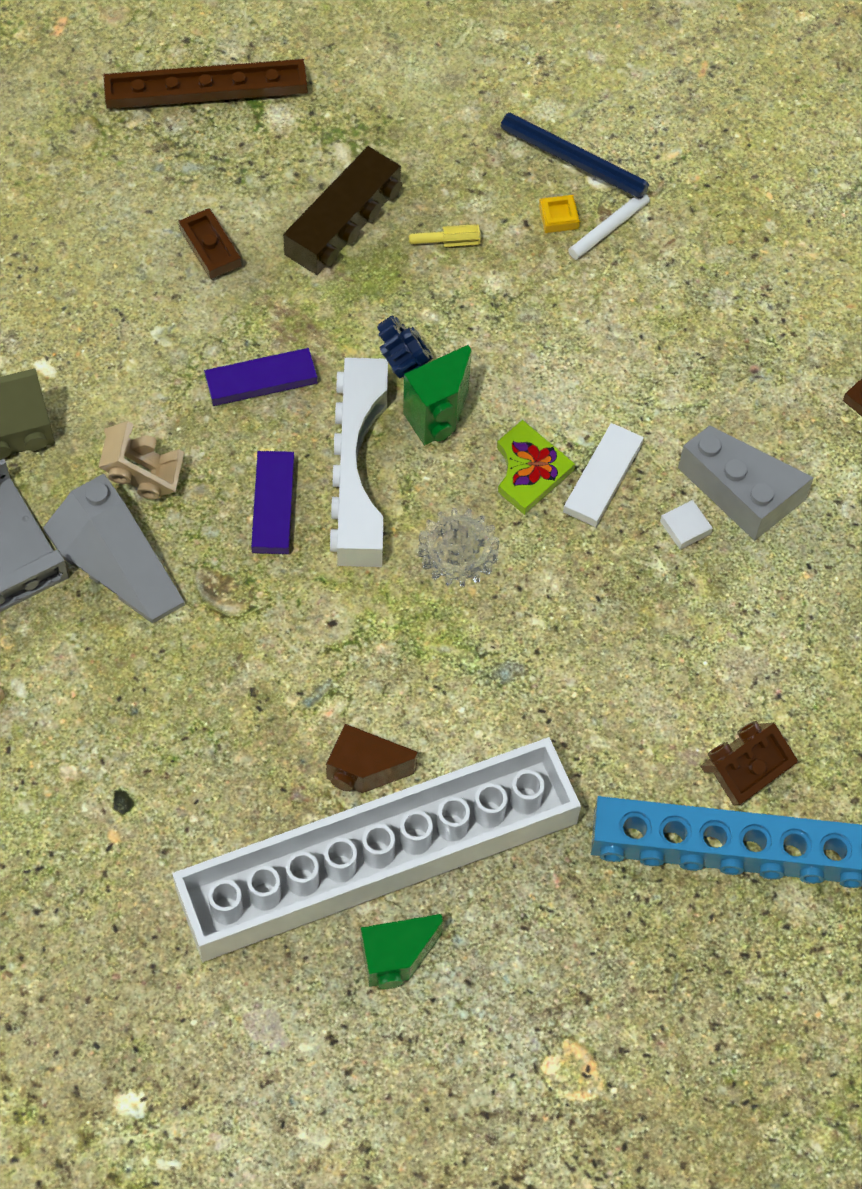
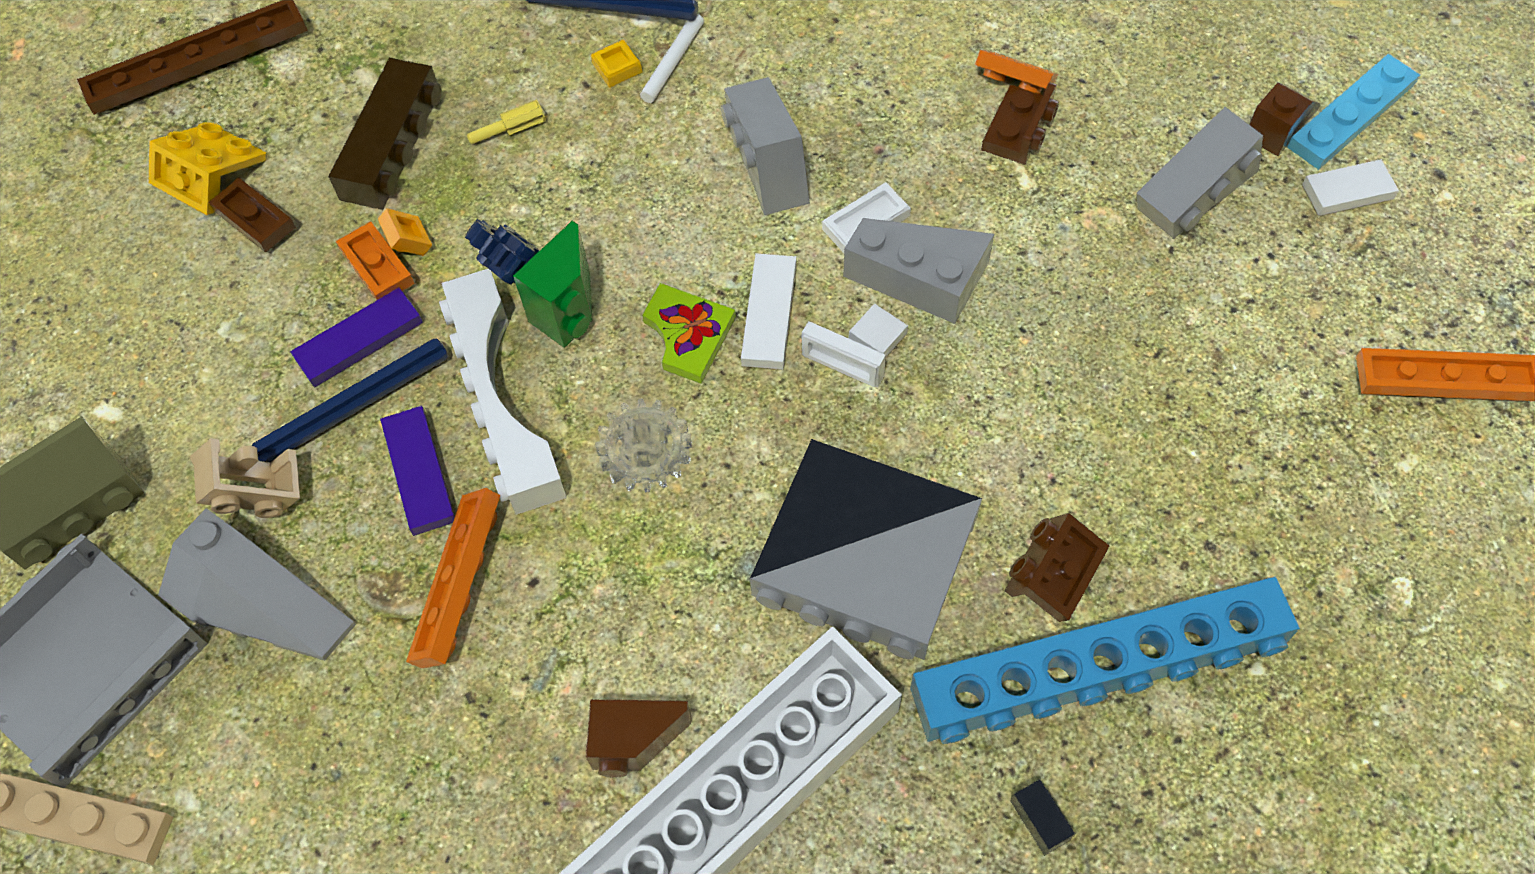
camera: 15 degrees left, 0 degrees up
none -> yellow bracket [149,122,266,215]
none -> dark blue axle [252,338,448,463]
none -> orange plate [336,221,415,300]
none -> light orange plate [378,208,432,256]
none -> orange plate [406,488,500,669]
none -> light grey wedge [721,77,810,216]
none -> panel [750,439,982,660]
none -> white tile [802,321,886,388]
none -> white tile [822,182,911,253]
none -> black piece [1010,779,1075,856]

